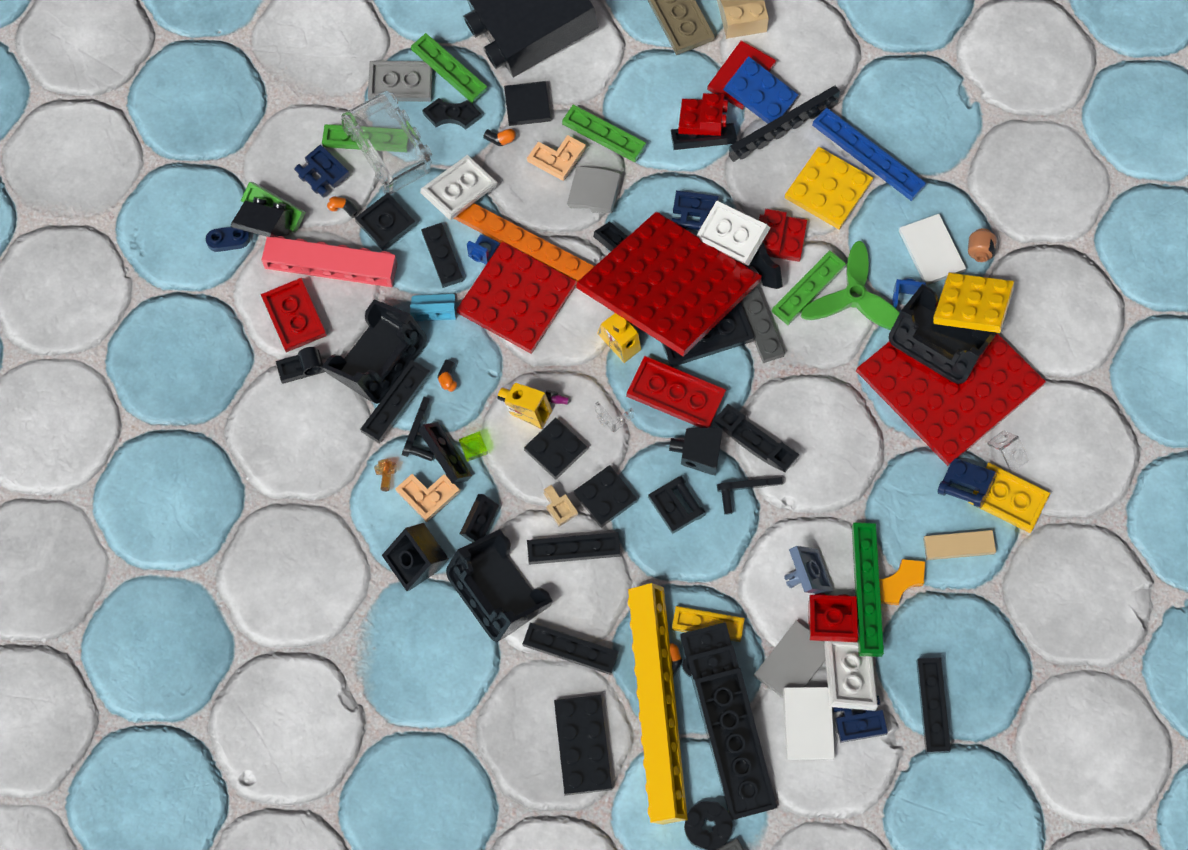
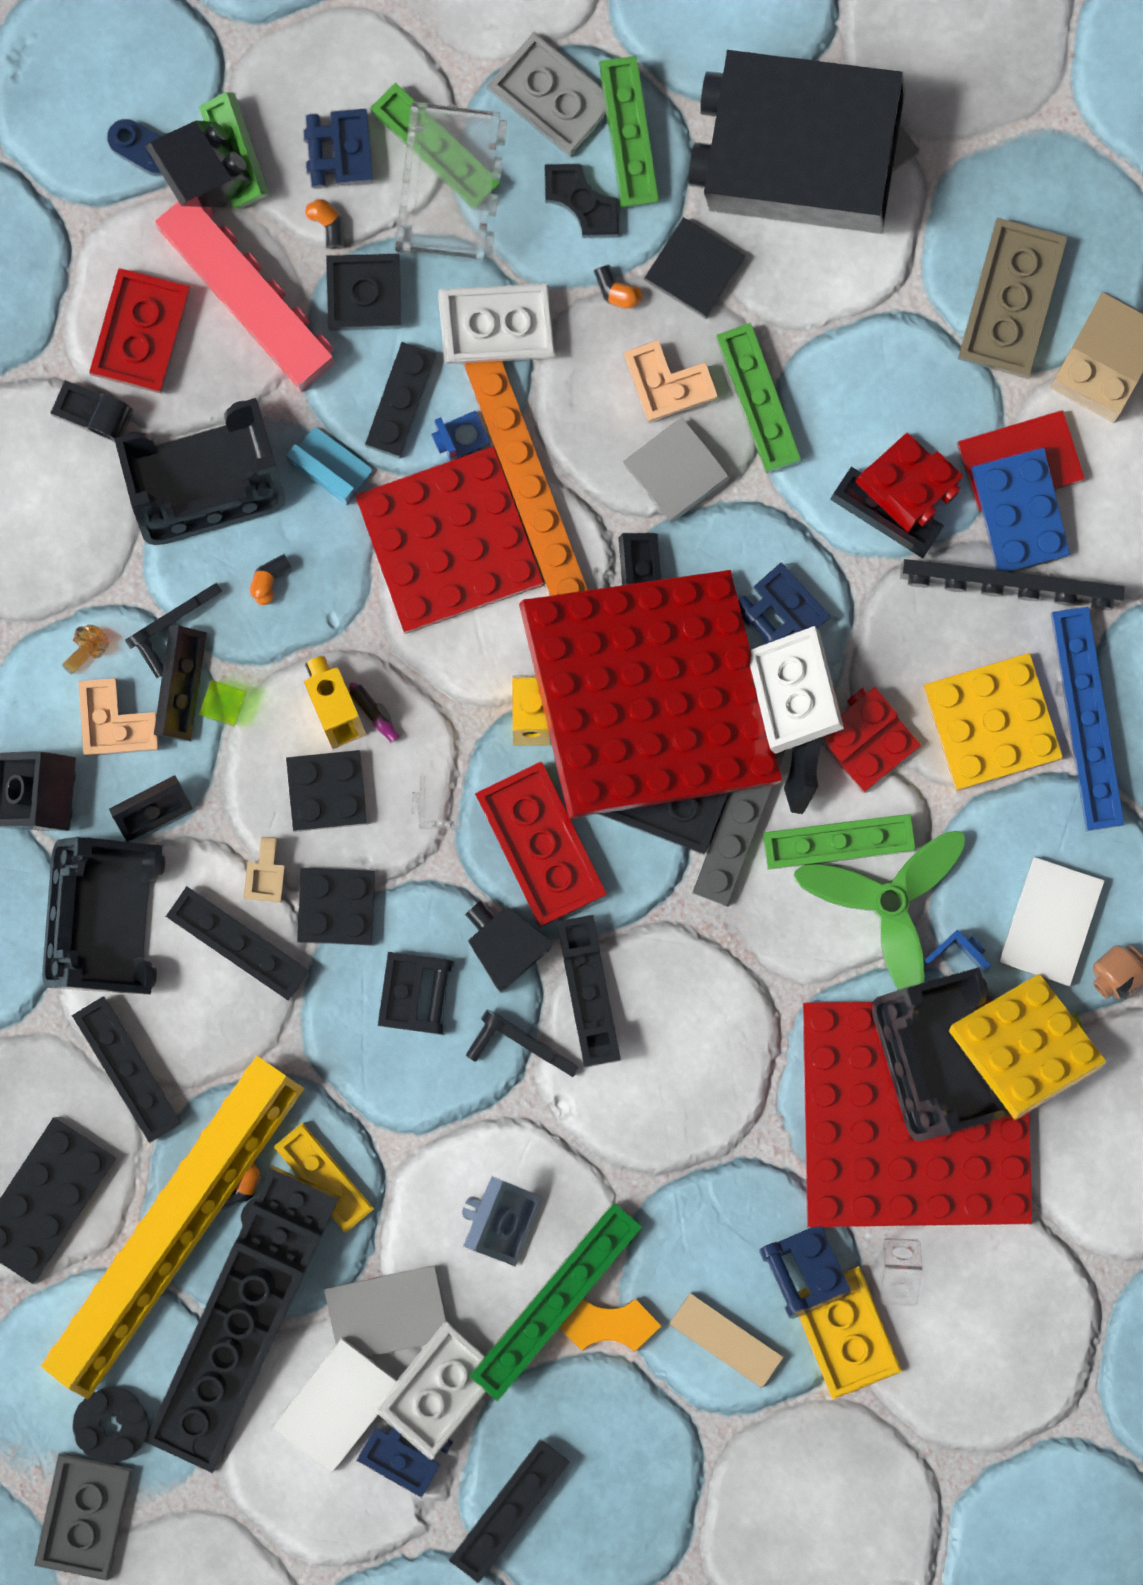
camera: 35 degrees right, 15 degrees up
black plate [360,360,431,444] -> none
red plate [808,593,858,642] -> none

